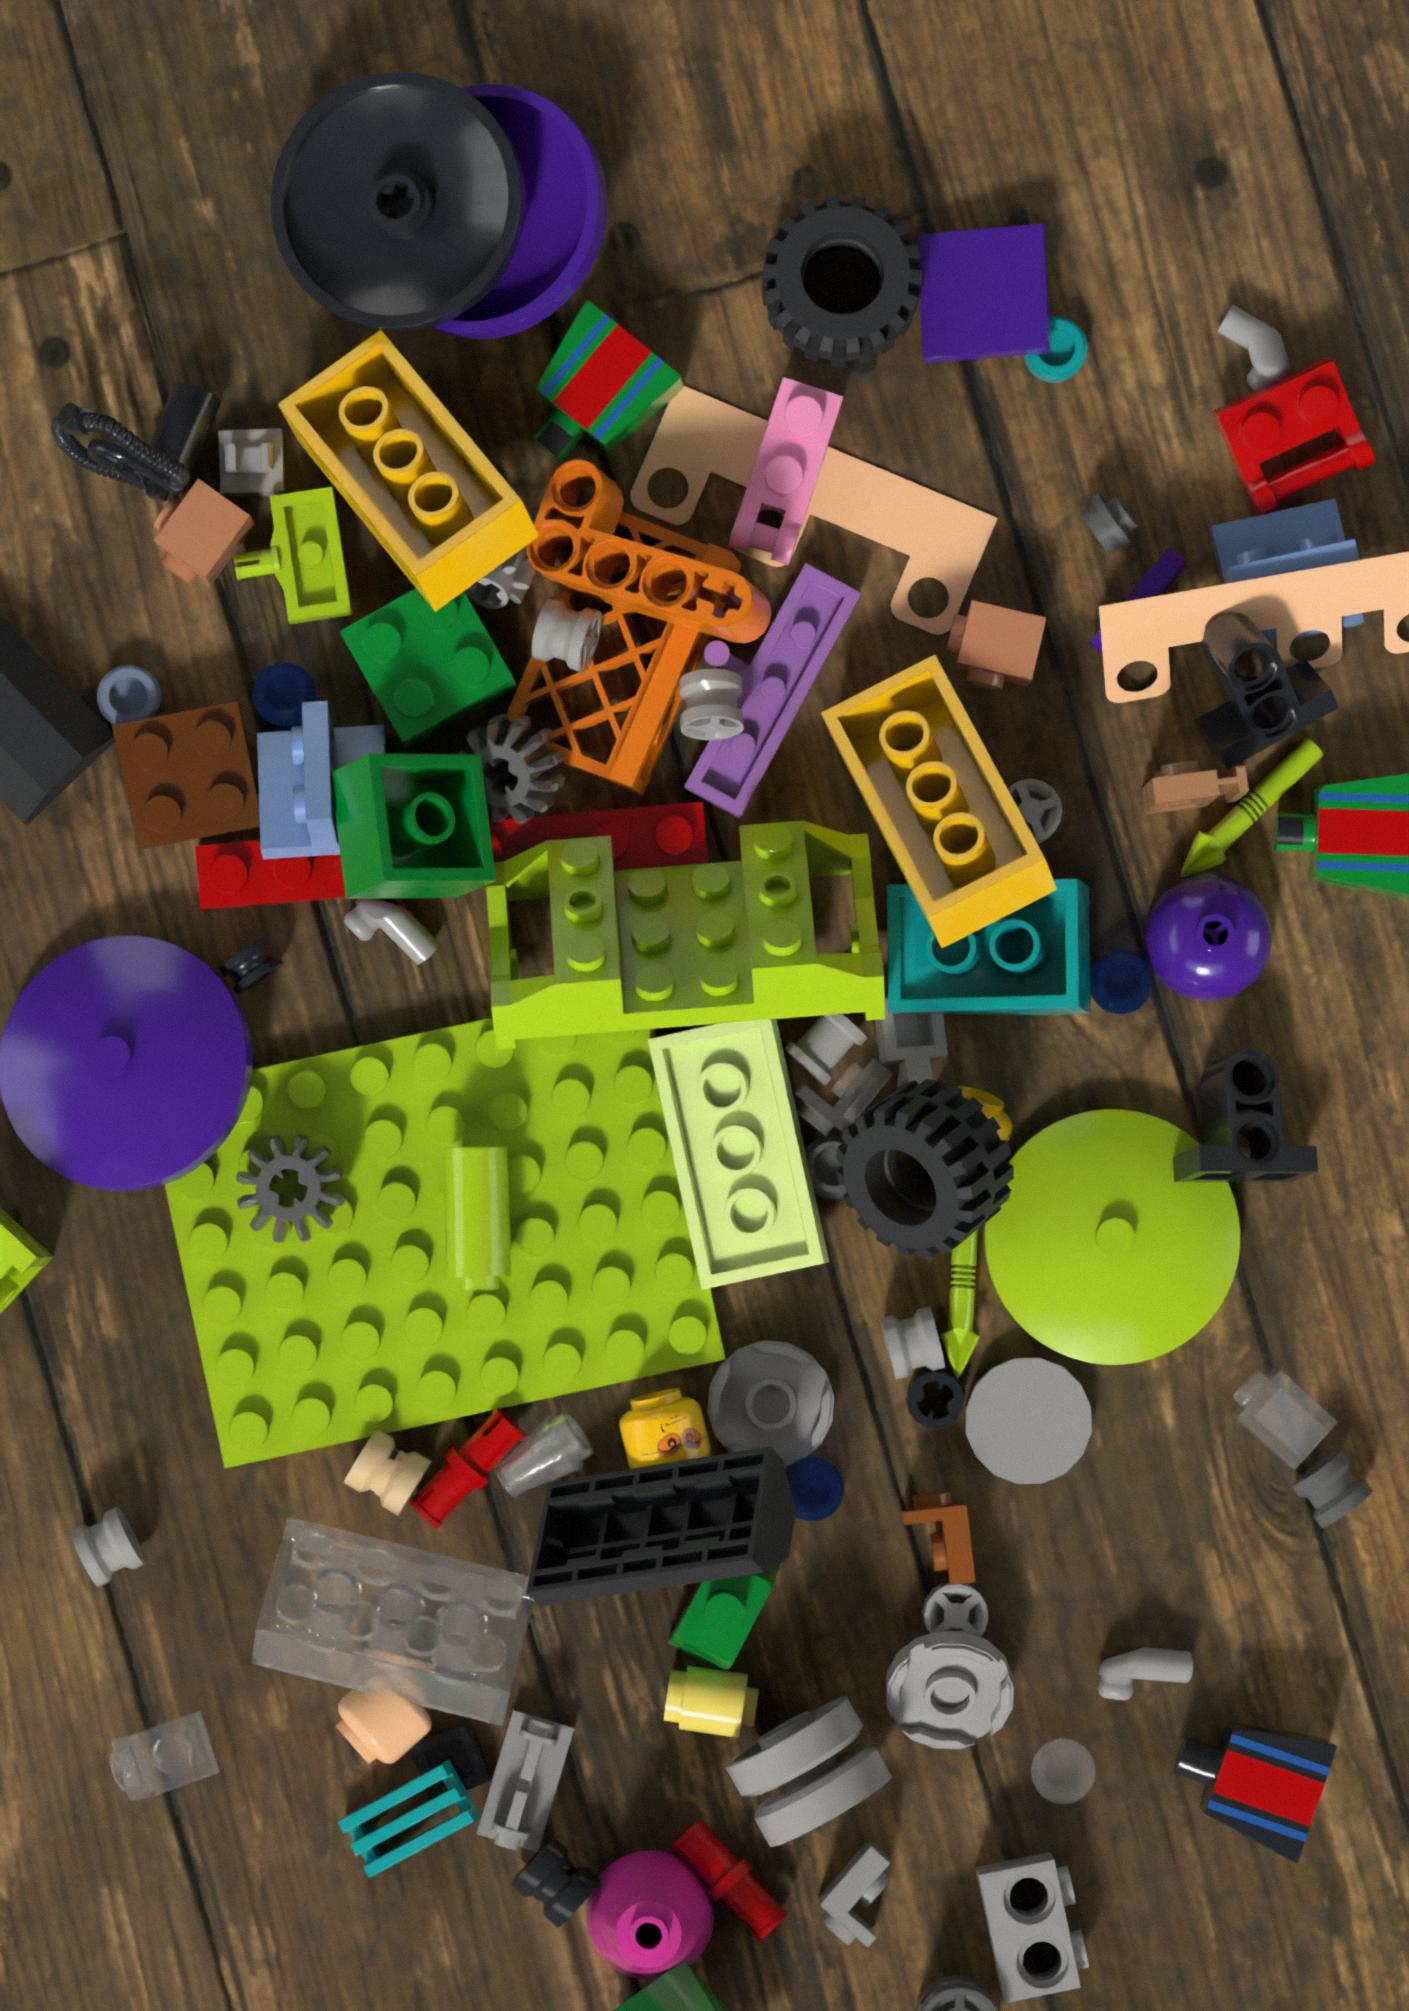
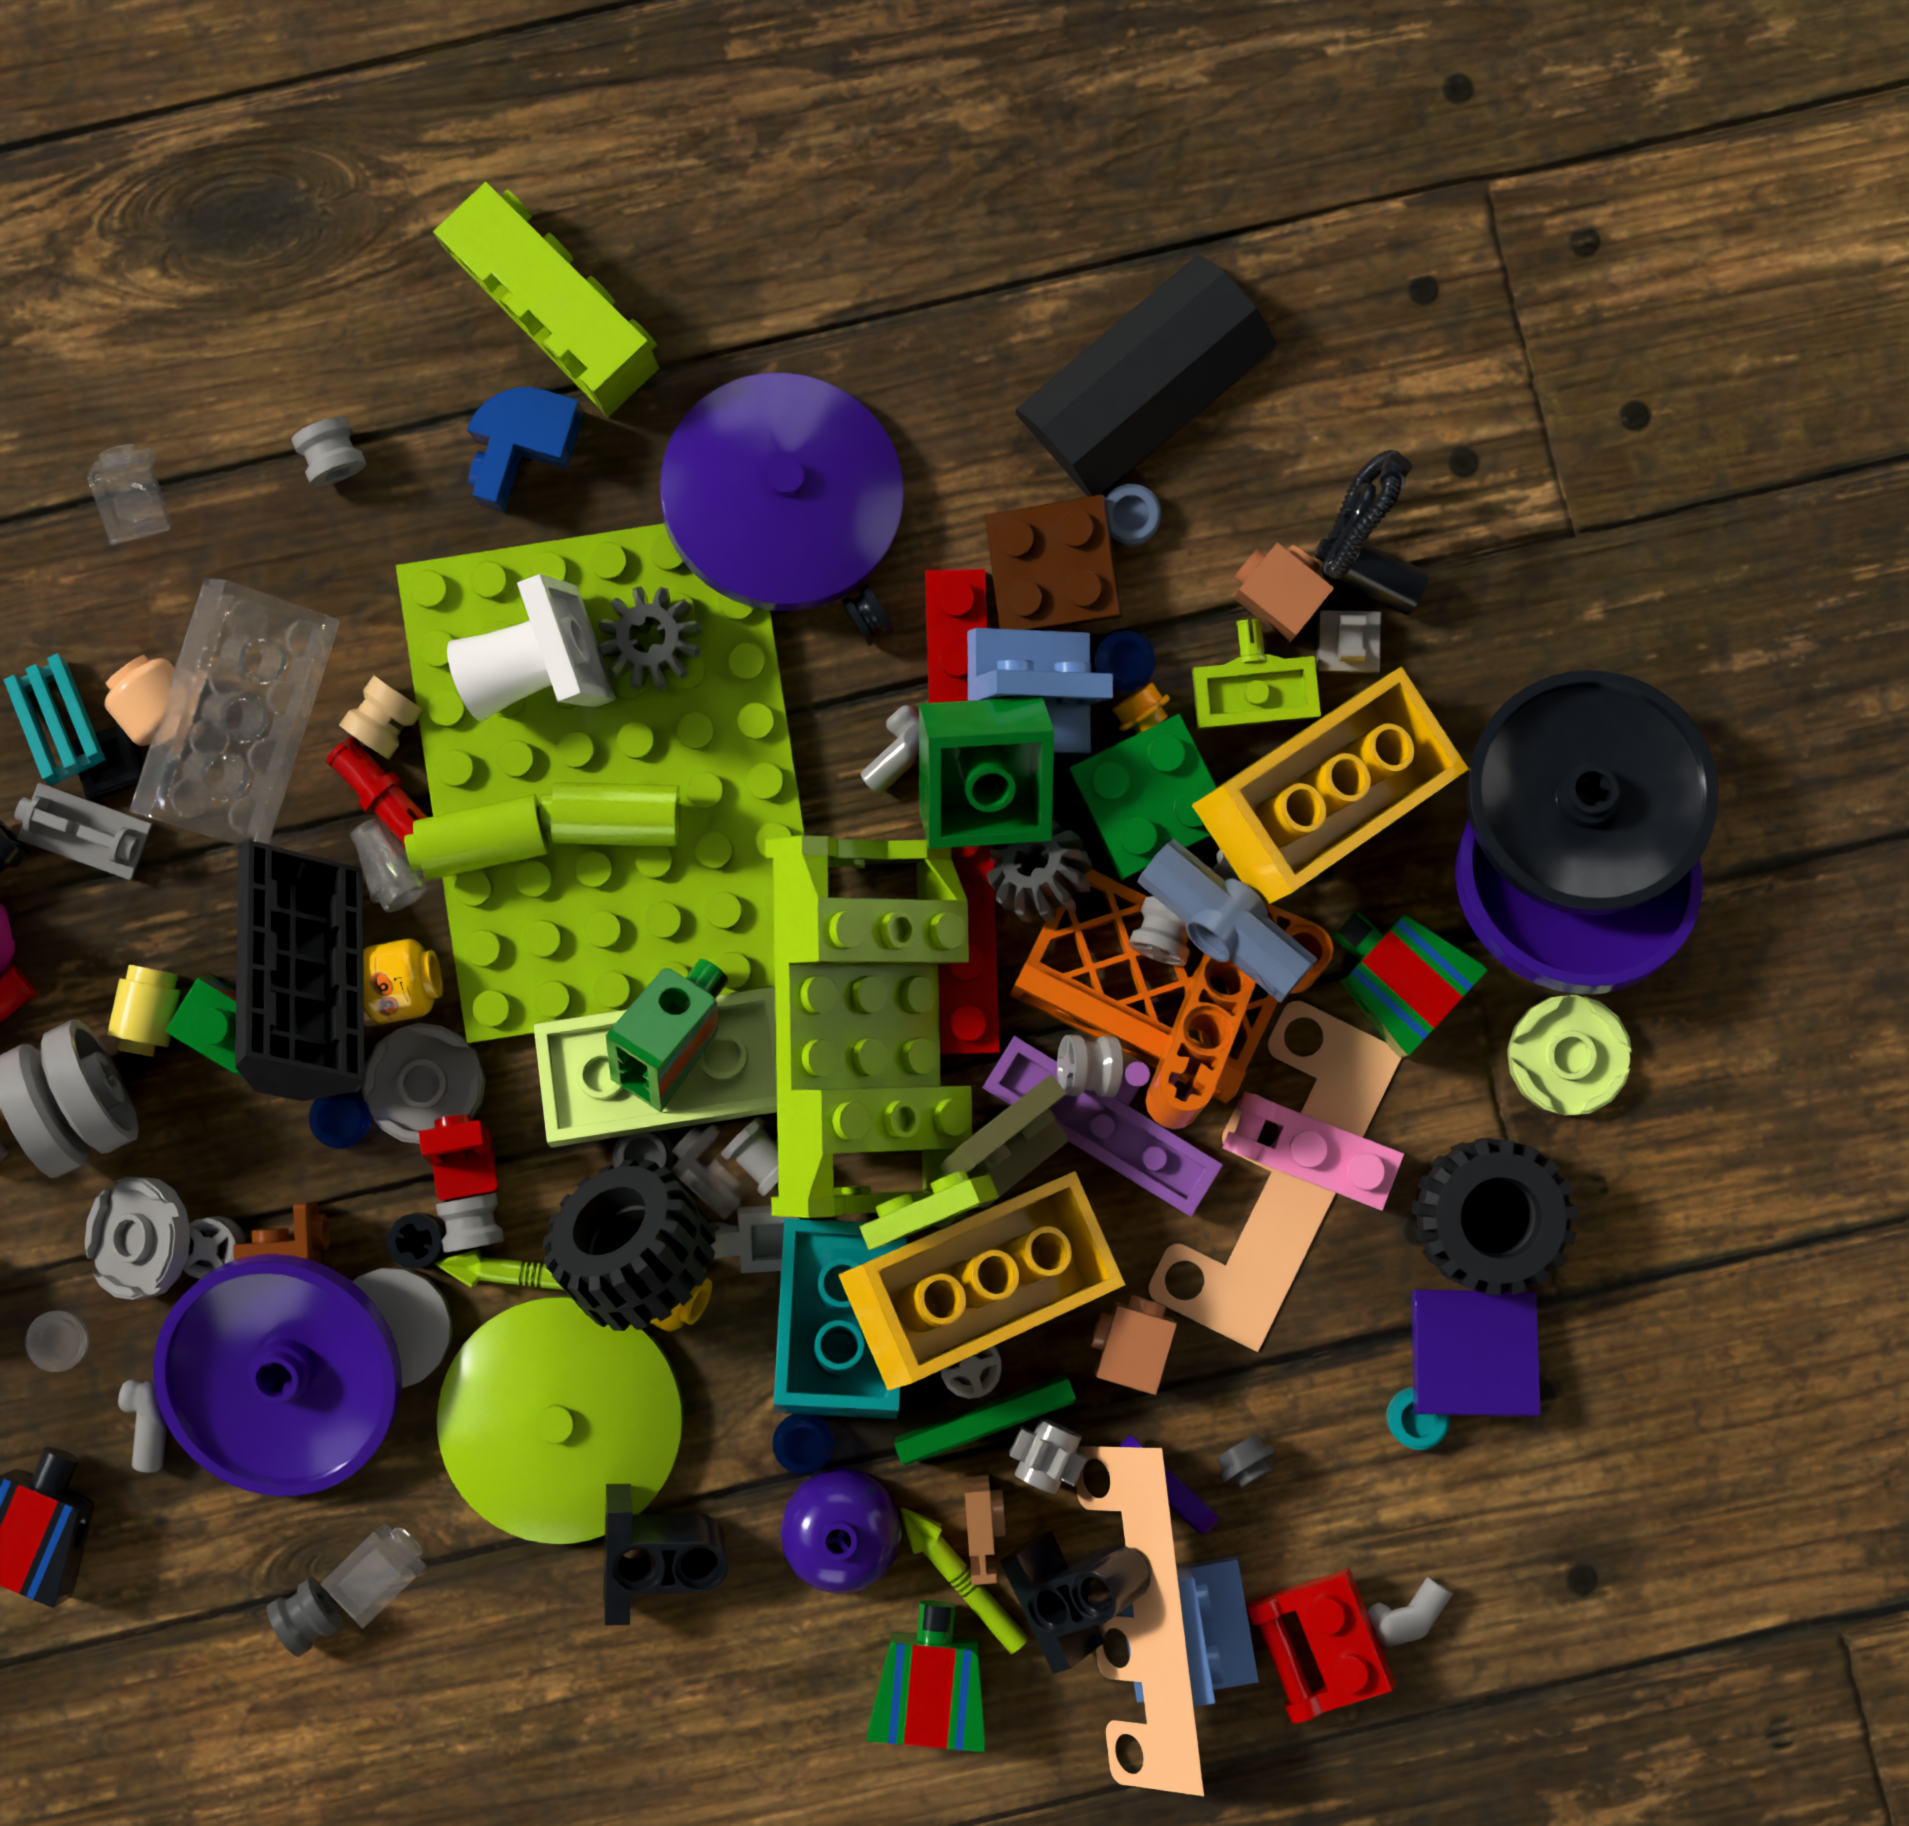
camera: 95 degrees right, 0 degrees up
none -> dark purple dish [153,1254,402,1496]
none -> lime brick [404,794,549,881]
none -> red bracket [418,1114,499,1202]
none -> white plant [447,574,617,721]
none -> blue brick [467,387,585,513]
none -> green torso [605,959,729,1112]
none -> lime plate [860,1169,999,1250]
none -> green tile [894,1373,1076,1466]
none -> olive bracket [939,1074,1068,1212]
none -> light grey gear [1009,1418,1087,1494]
none -> light orange plate [1112,682,1170,734]
none -> sand blue piece [1137,839,1317,1003]
none -> yellowish green tile [1507,995,1631,1116]

